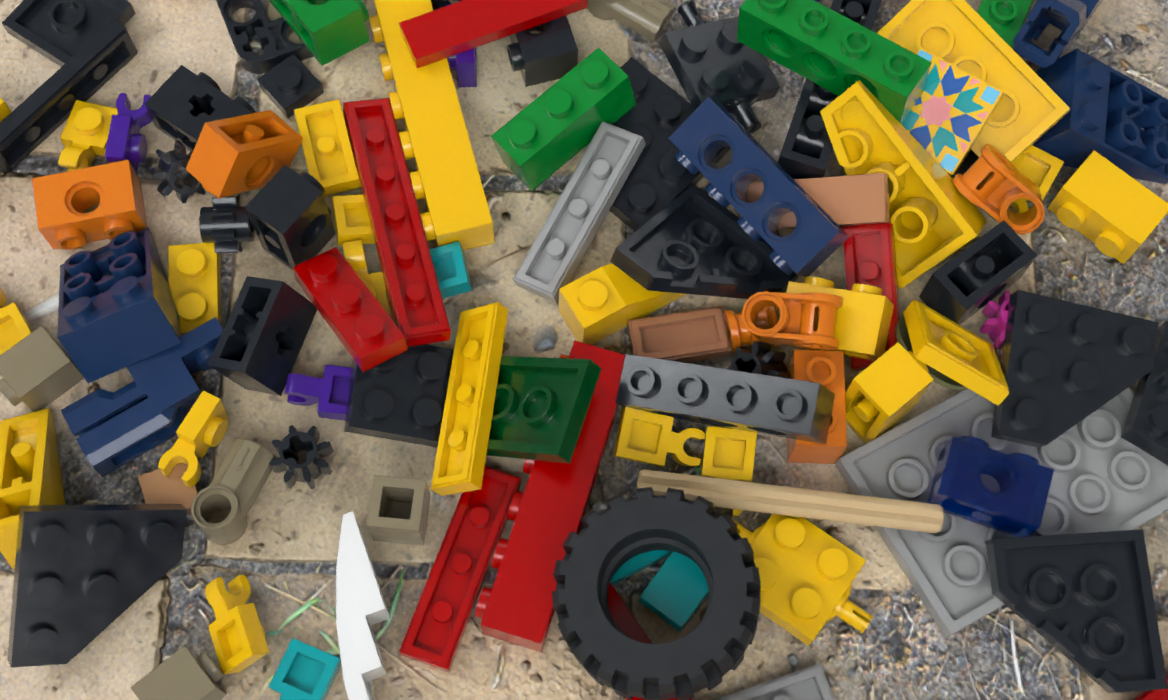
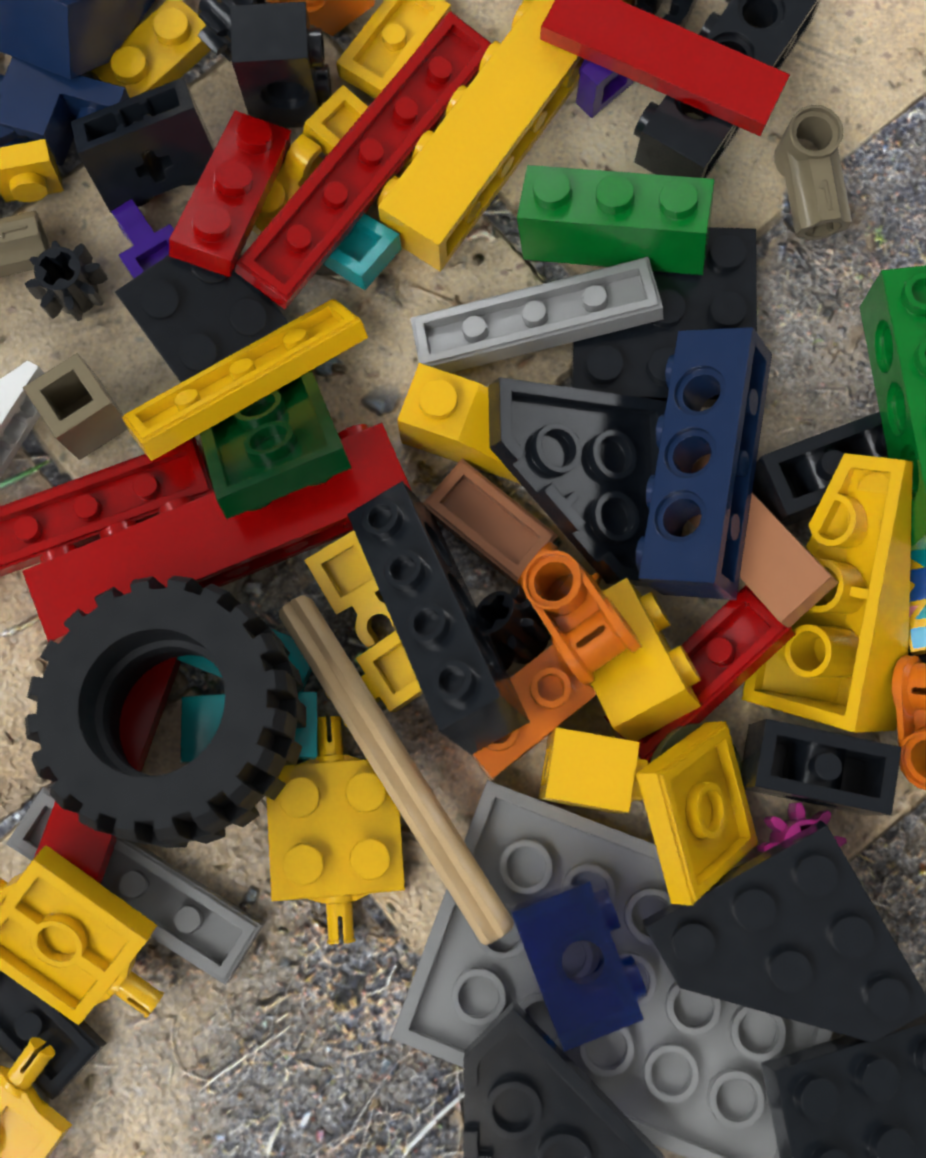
camera: 55 degrees right, 10 degrees up
black plate [659,0,780,134] -> none

